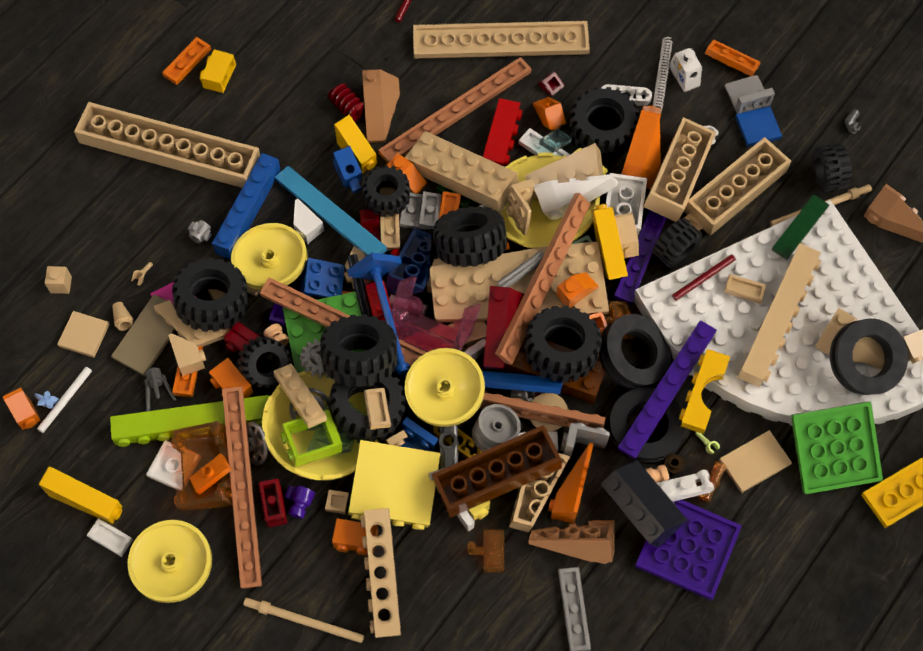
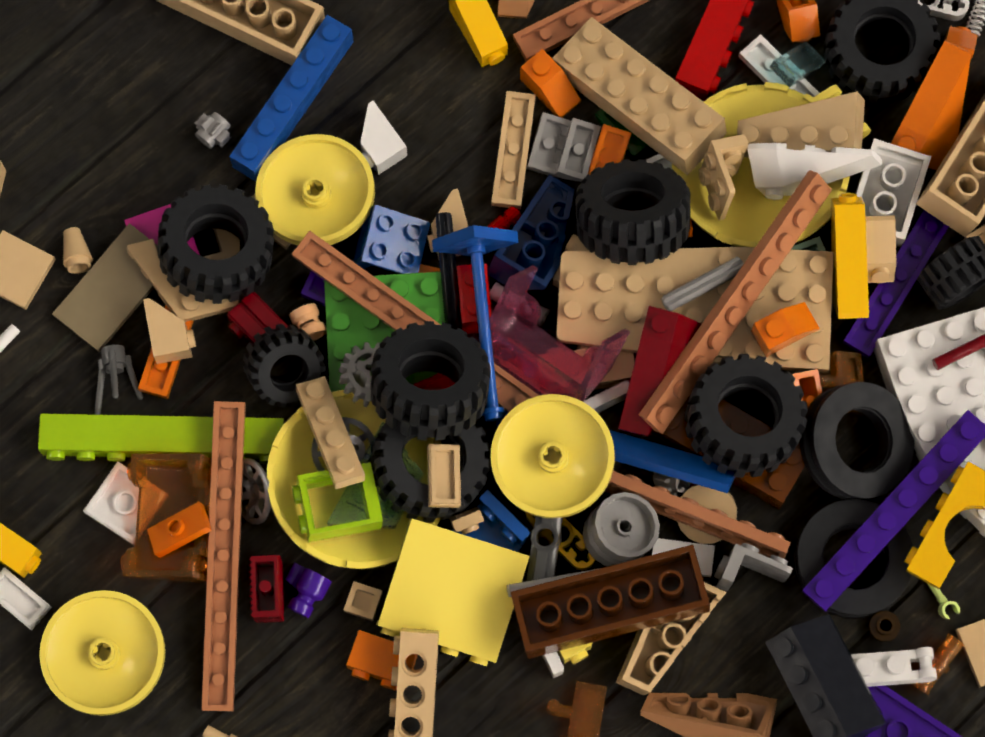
camera: 10 degrees right, 10 degrees up
tan hand [131,262,153,285] -> none
orange brick [209,358,254,398] -> none
dark azure tile [275,166,387,256] -> none
blue torso [333,146,363,193] -> none
dark red slope [360,210,381,242] -> none
black tyre [363,165,410,217] -> none
orange wedge [548,443,593,524] -> none
light nougat wheel [646,465,670,483] -> none

